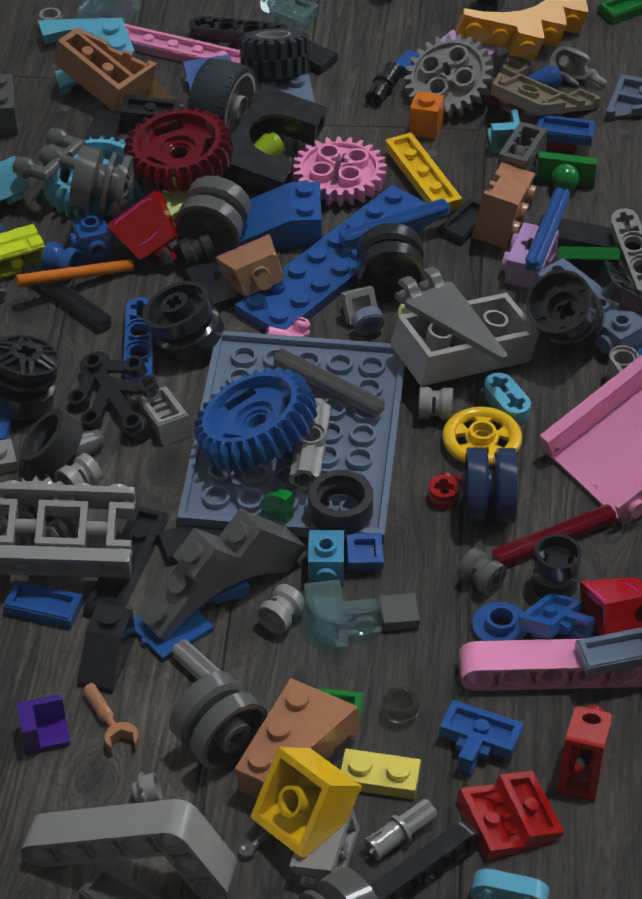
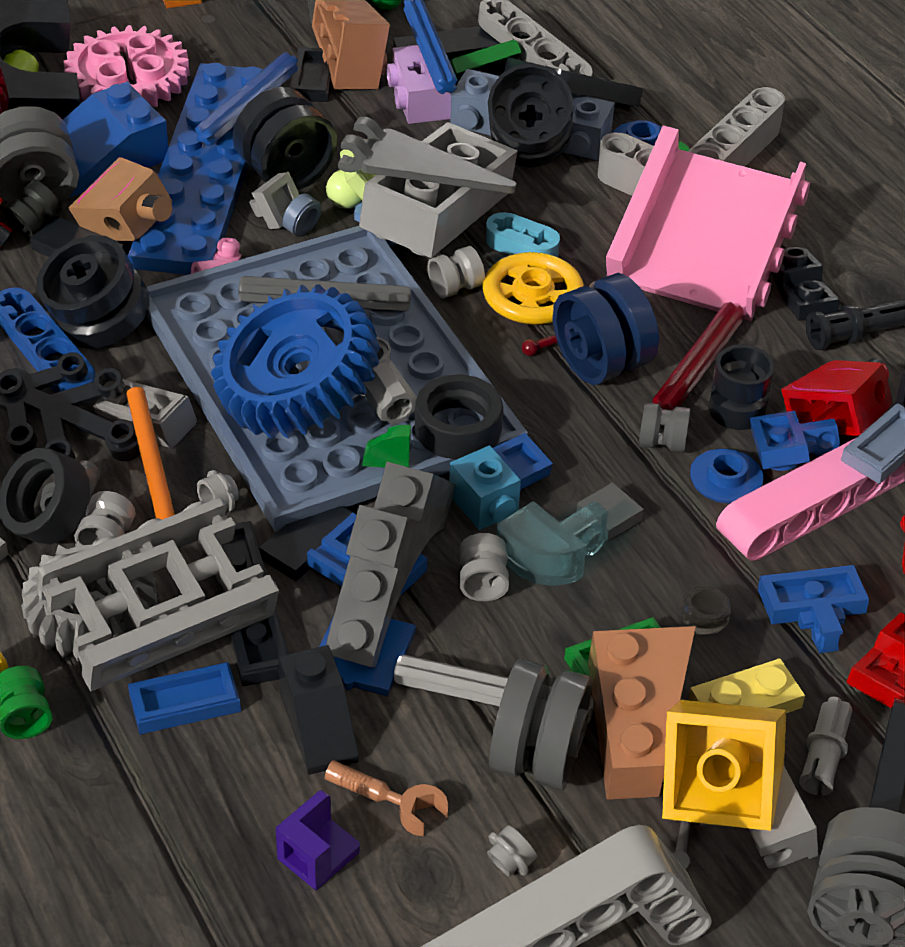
camera: 35 degrees left, 0 degrees up
yellow plate [385,132,462,211] -> none
red bush [428,475,459,509] -> none
none -> orange bar [126,387,175,520]
none -> light grey plate [197,470,239,514]

